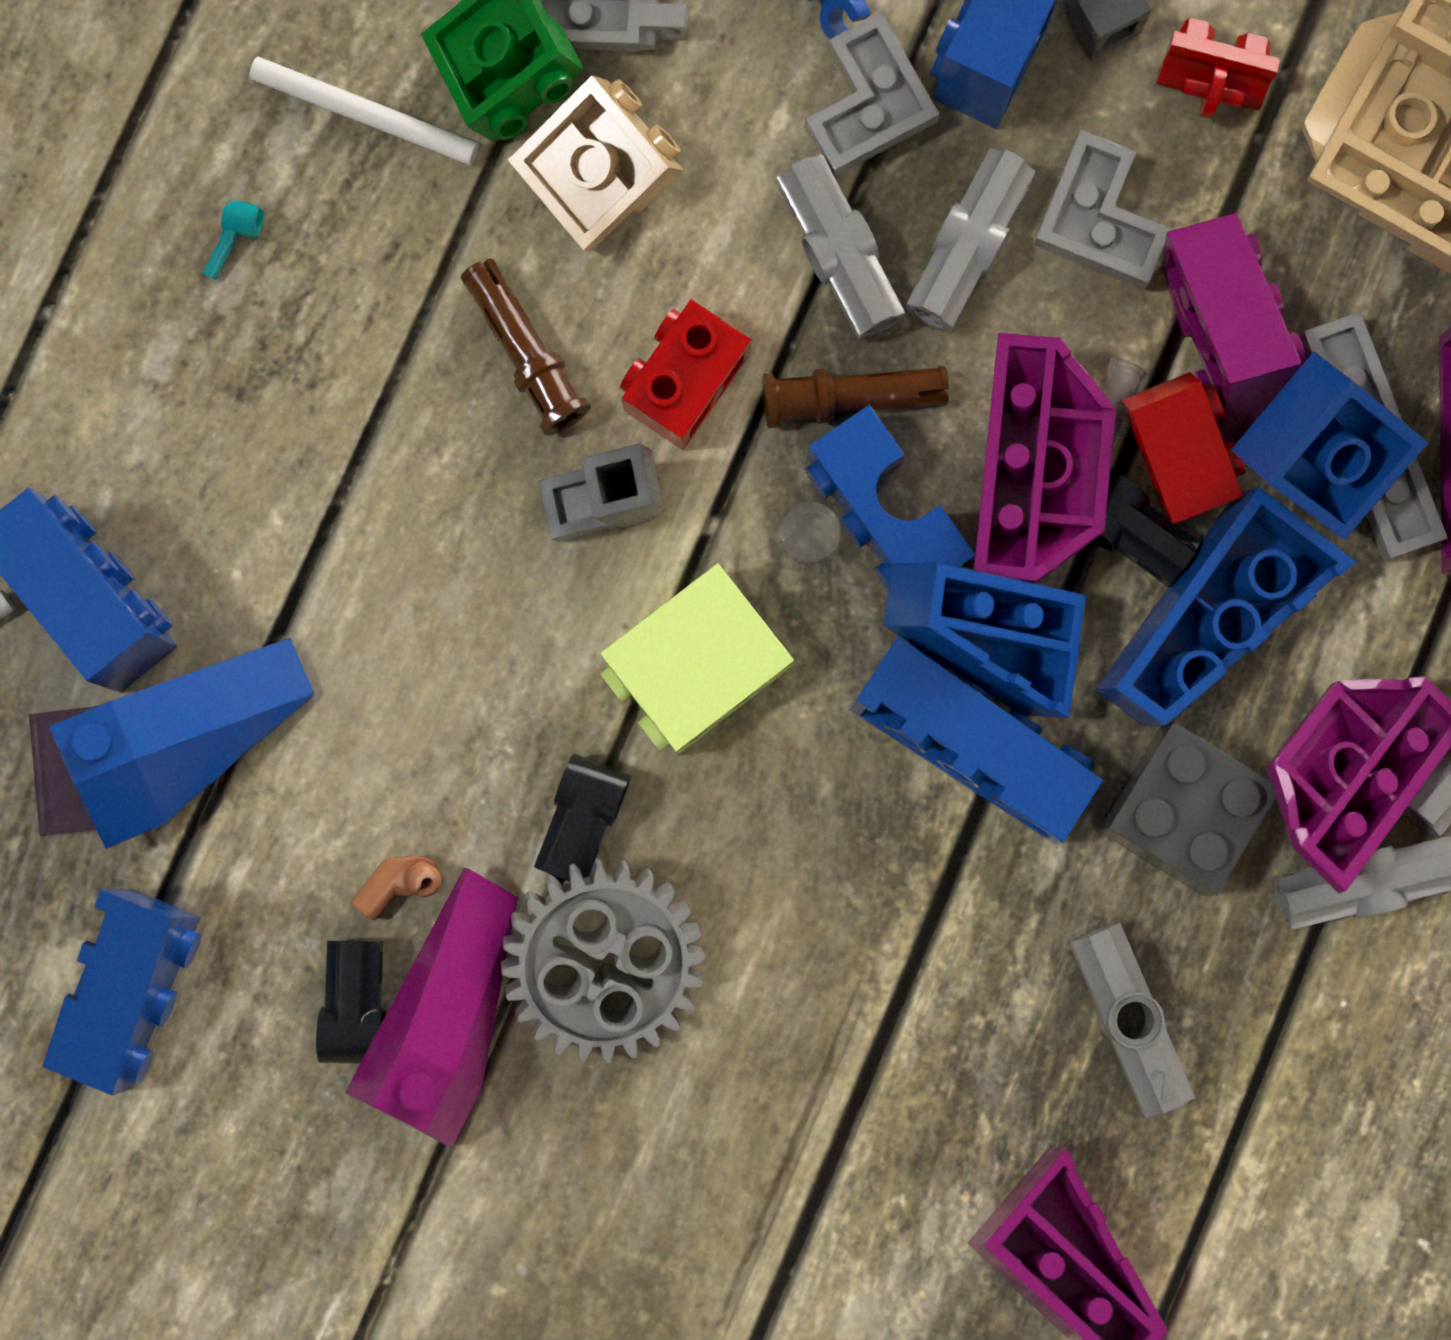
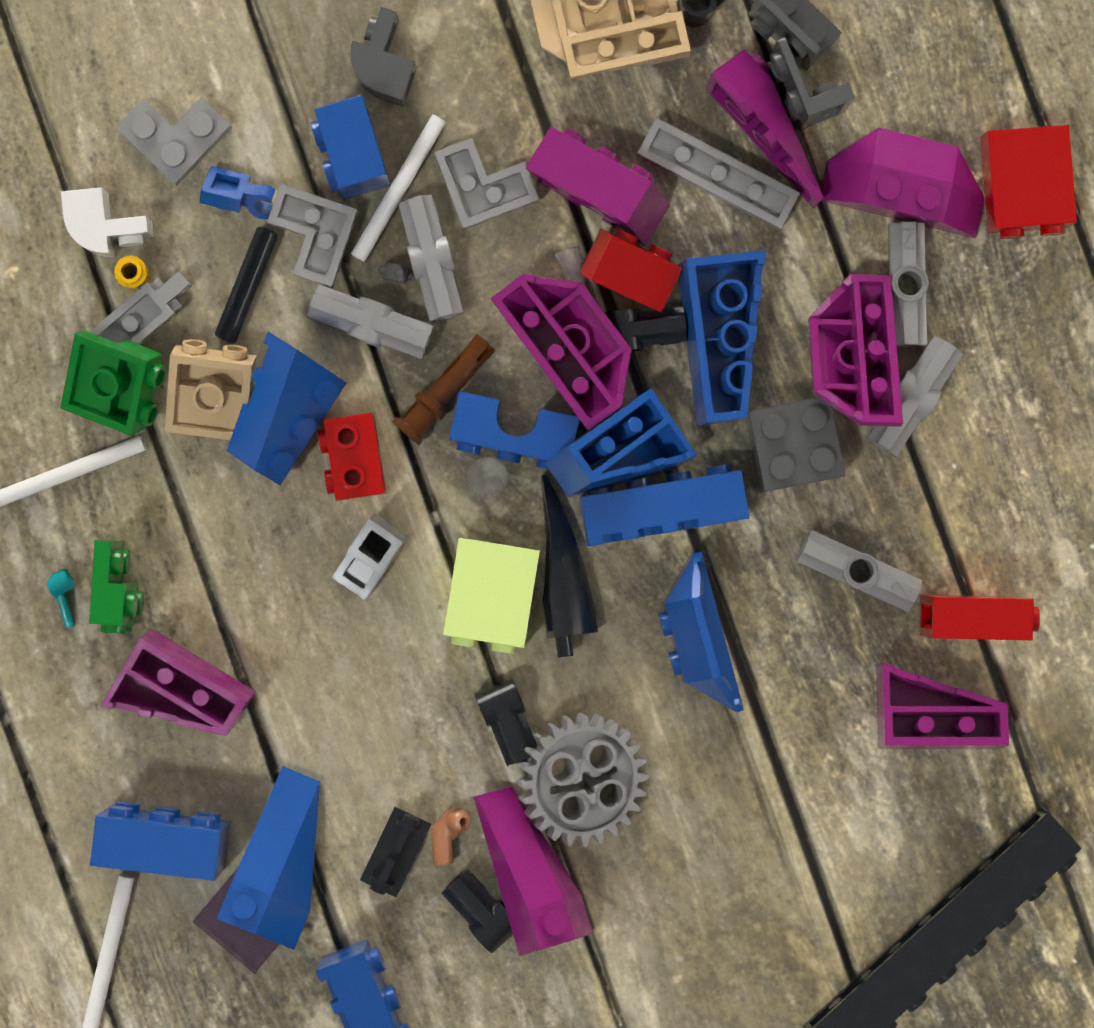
camera: 40 degrees left, 5 degrees up
reddish brown pin [460,258,591,435] -> none
red hips [1156,18,1280,119] -> none
blue brick [1231,352,1429,540] -> none
none -> green plate [89,540,144,634]
none -> magenta wedge [100,628,256,736]
none -> black axle [215,226,278,343]
none -> blue wedge [227,331,347,485]
none -> white bar [351,114,446,262]
none -> black hinge [360,807,431,897]
none -> dark grey piece [378,263,414,284]
none -> black piece [541,475,598,658]
none -> blue wedge [658,551,744,712]
none -> red brick [920,595,1040,641]

